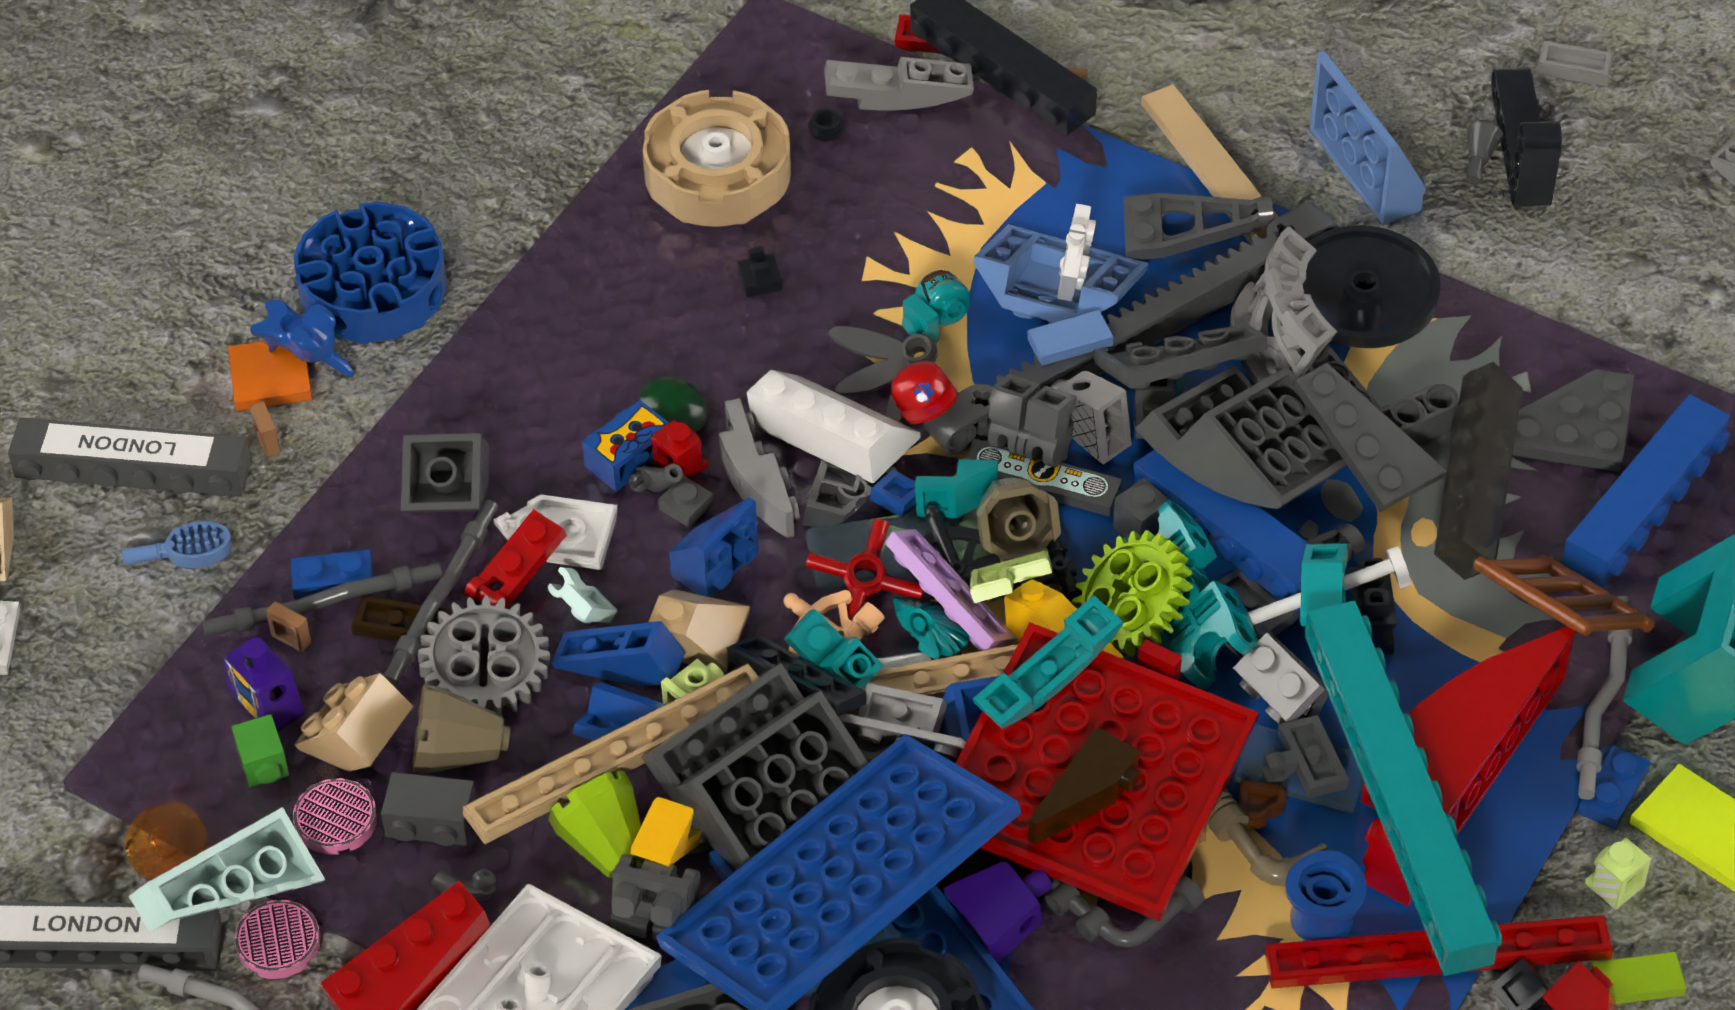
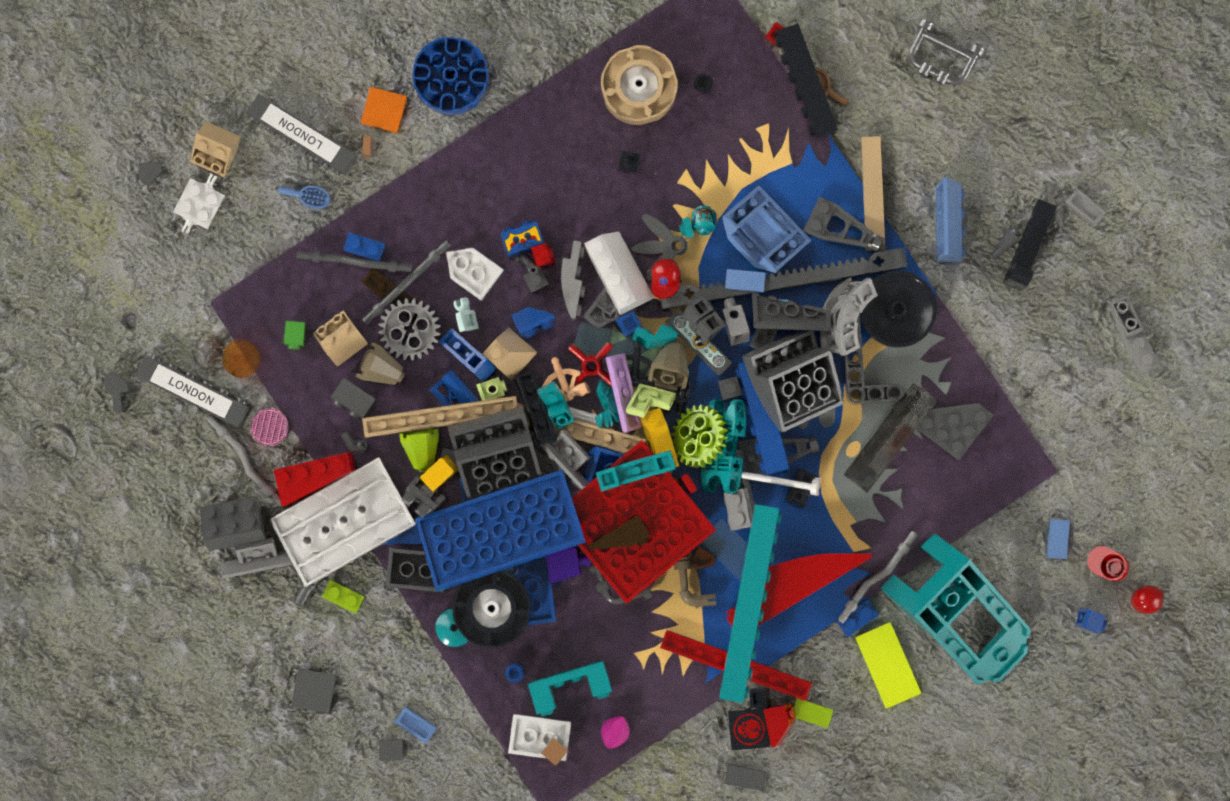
camera: 25 degrees right, 35 degrees up
light aqua wedge [129,807,326,933] -> none
dark purple torso [224,637,305,732] -> none
blue animal [250,300,354,377] -> none
medium nougat tile [266,601,312,652] -> none
tile [293,778,377,855] -> none
dark grey slope [401,433,489,513] -> none
red plate [464,509,567,609] -> none
dark green hat [640,376,707,434] -> none
light grey slope [824,57,974,111] -> none
white plate [1057,204,1096,301] -> none
dark grey plate [1262,715,1349,799] -> none
blue piece [1285,850,1366,941] -> none
dark grey wing [1292,363,1447,512] -> none
teal slope [1300,544,1348,626] -> none
dark orange bar [1473,554,1655,637] -> none
blue brick [1561,394,1730,587] -> none
yellowish green brick [1584,838,1651,910] -> none

